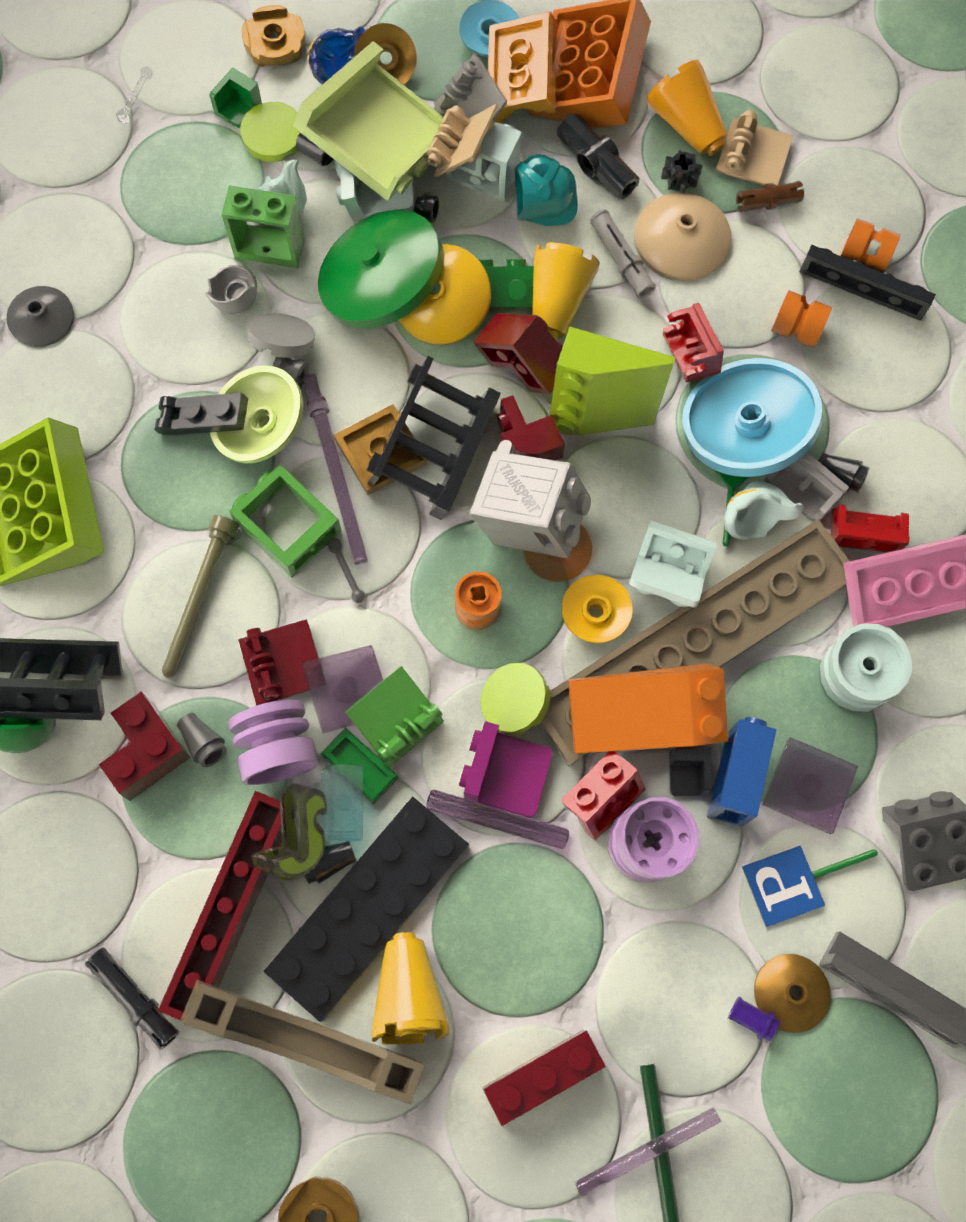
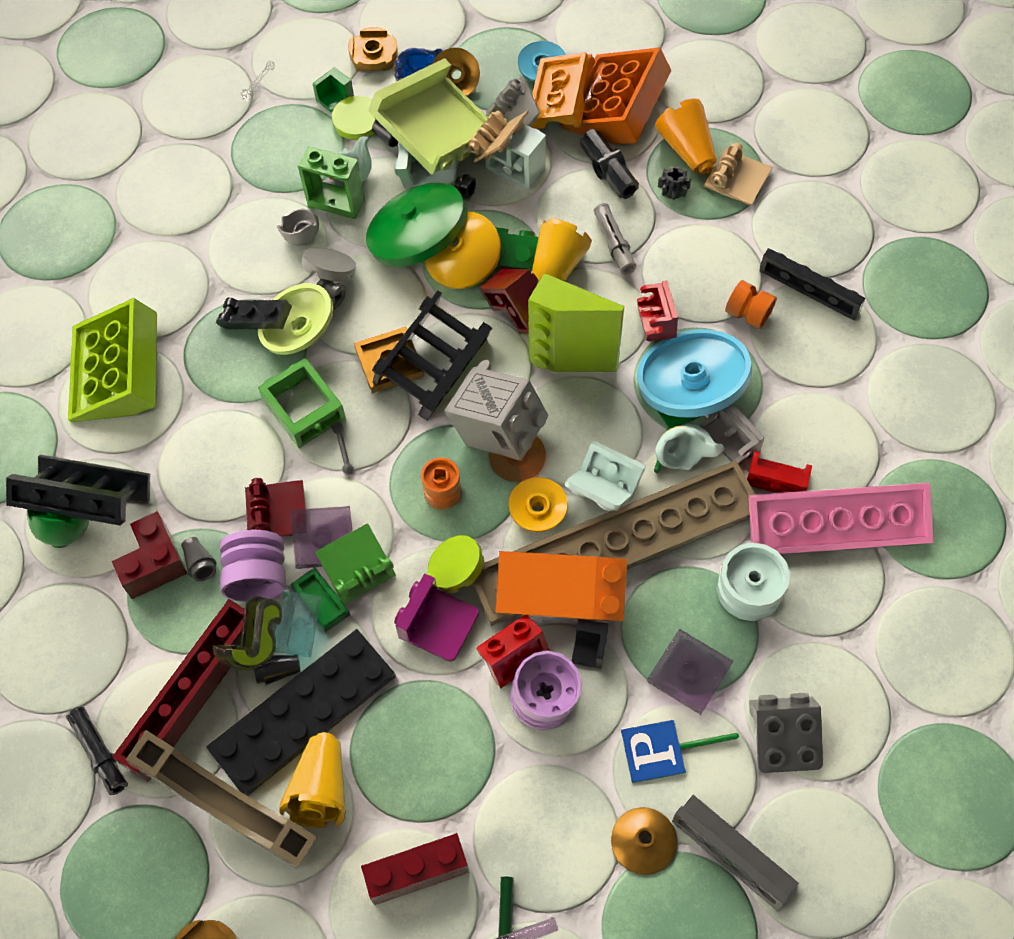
camera: 15 degrees right, 10 degrees down
dark grey dish [6,286,74,347] -> none
olive piece [162,515,239,677] -> none
clear purple bar [303,374,368,565] -> none
clear purple axle [426,789,569,849] -> none
dark red brick [496,395,565,461] -> none
teal helmet [515,154,578,226] -> none
tan dish [634,192,731,281] -> none
blue window [707,717,777,827] -> none
dark purple pin [727,996,780,1042] -> none
reddish brown pin [736,181,804,212] -> none
black cone [818,452,870,493] -> none
orange wheel [840,218,901,272] -> none

